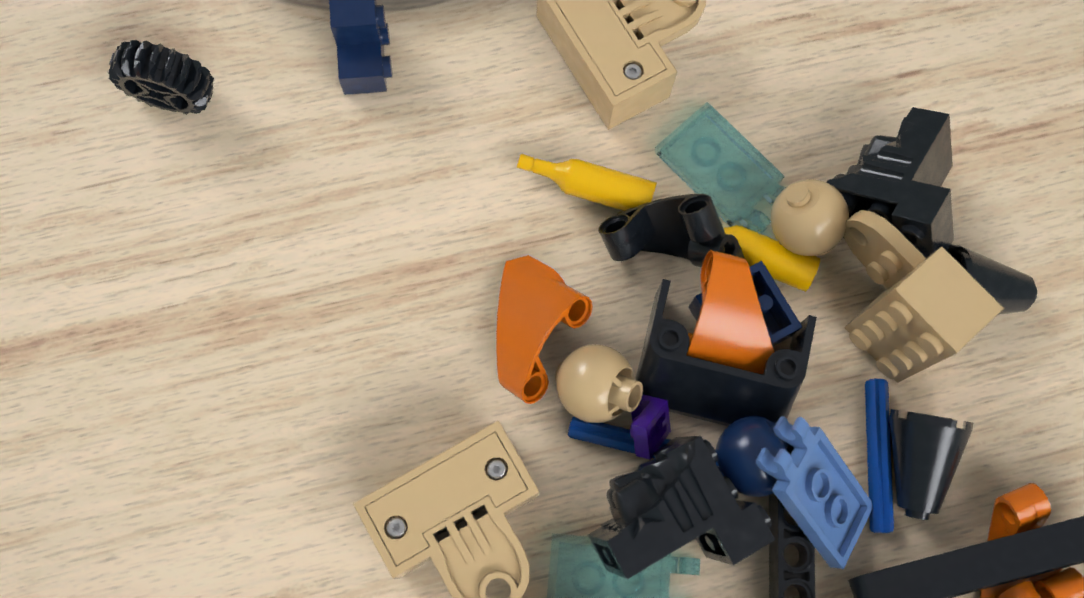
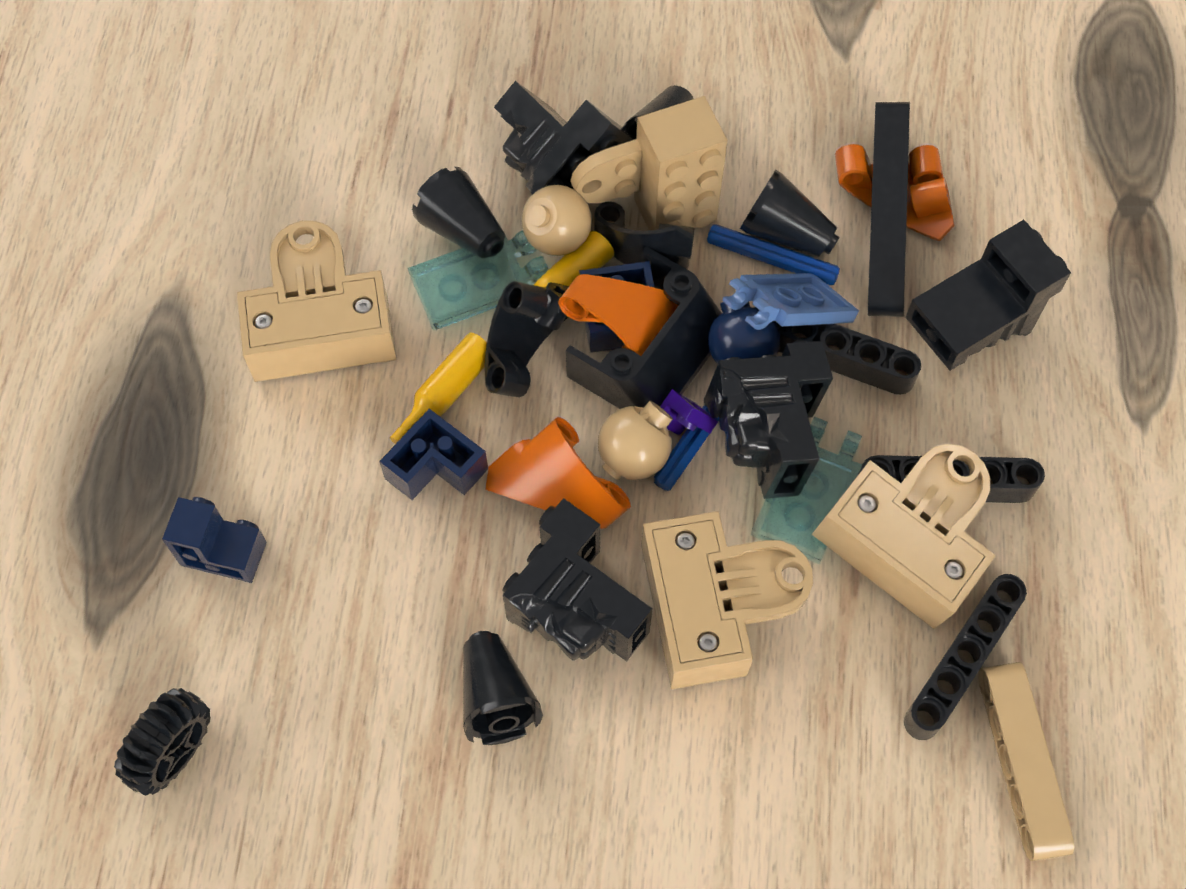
camera: 65 degrees left, 10 degrees down
none -> dark blue brick [379,409,488,500]
none -> black cone [412,166,505,258]
none -> black cone [463,631,543,745]
none -> black brick [502,498,652,662]
none -> black panel [594,201,695,270]

